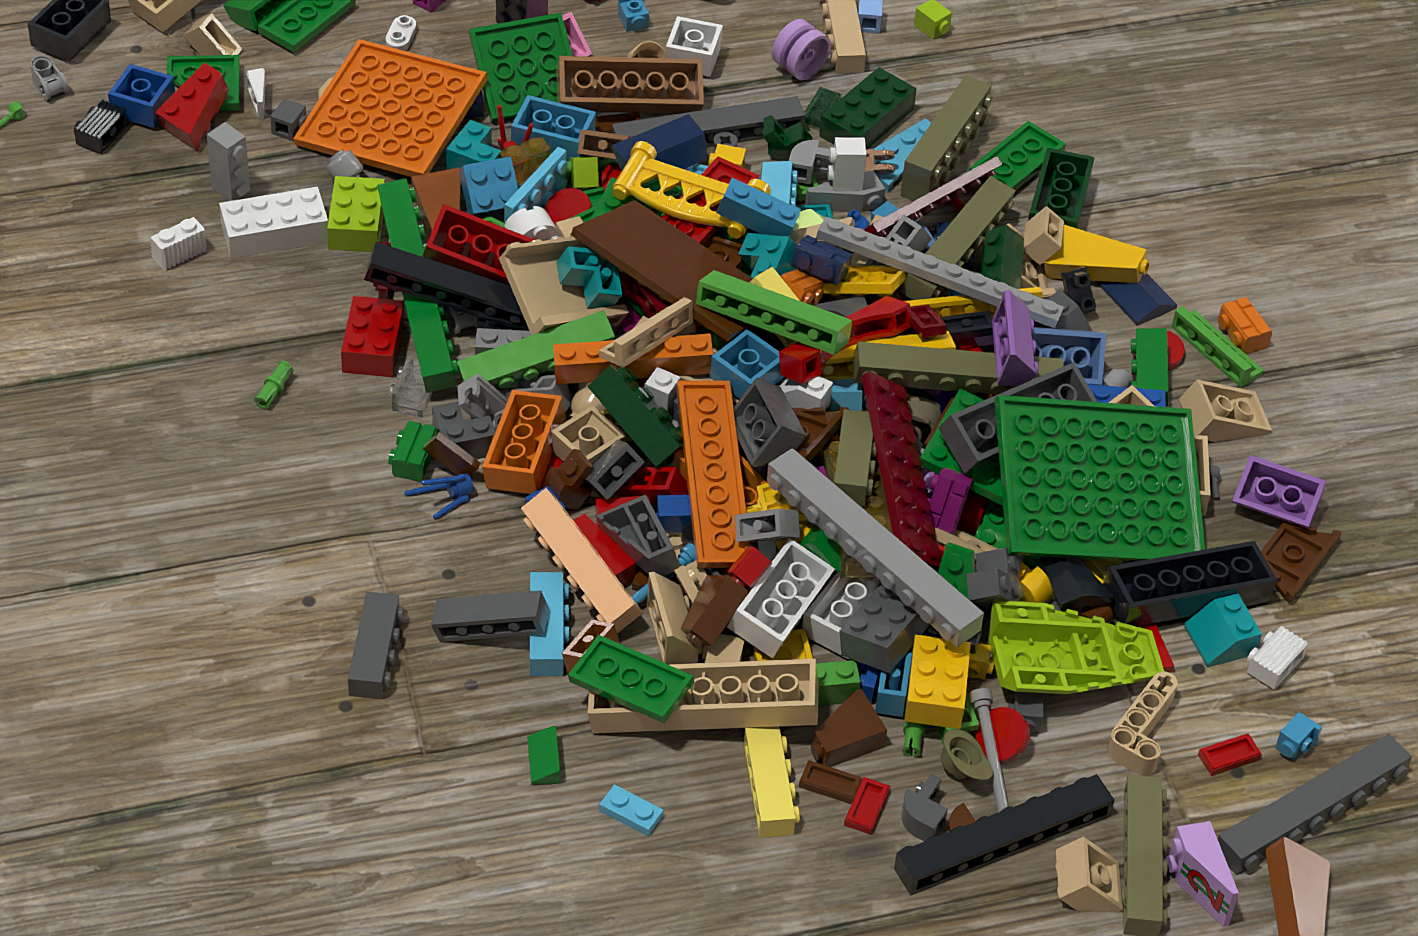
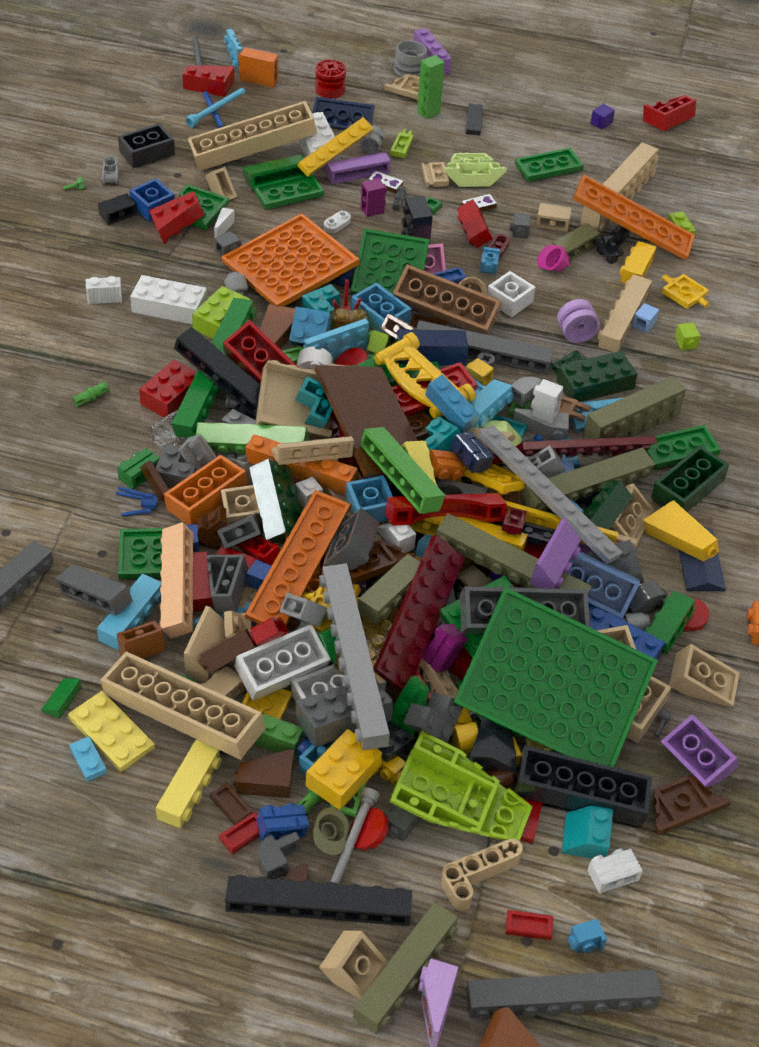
camera: 30 degrees right, 0 degrees up
light grey brick [207,122,250,201] -> none
green plate [568,635,695,724] -> none
dark green brick [762,115,813,161] -> none
tan brick [1023,206,1064,265] -> none
black hips [1061,267,1096,314] -> none
bright green fence [1172,306,1264,388] -> none
none -> light yellow plate [68,691,155,773]
none -> green plate [118,528,164,579]
none -> blue brick [256,803,309,841]
none -> blue plate [433,267,467,284]
none -> dark grey brick [629,580,668,614]

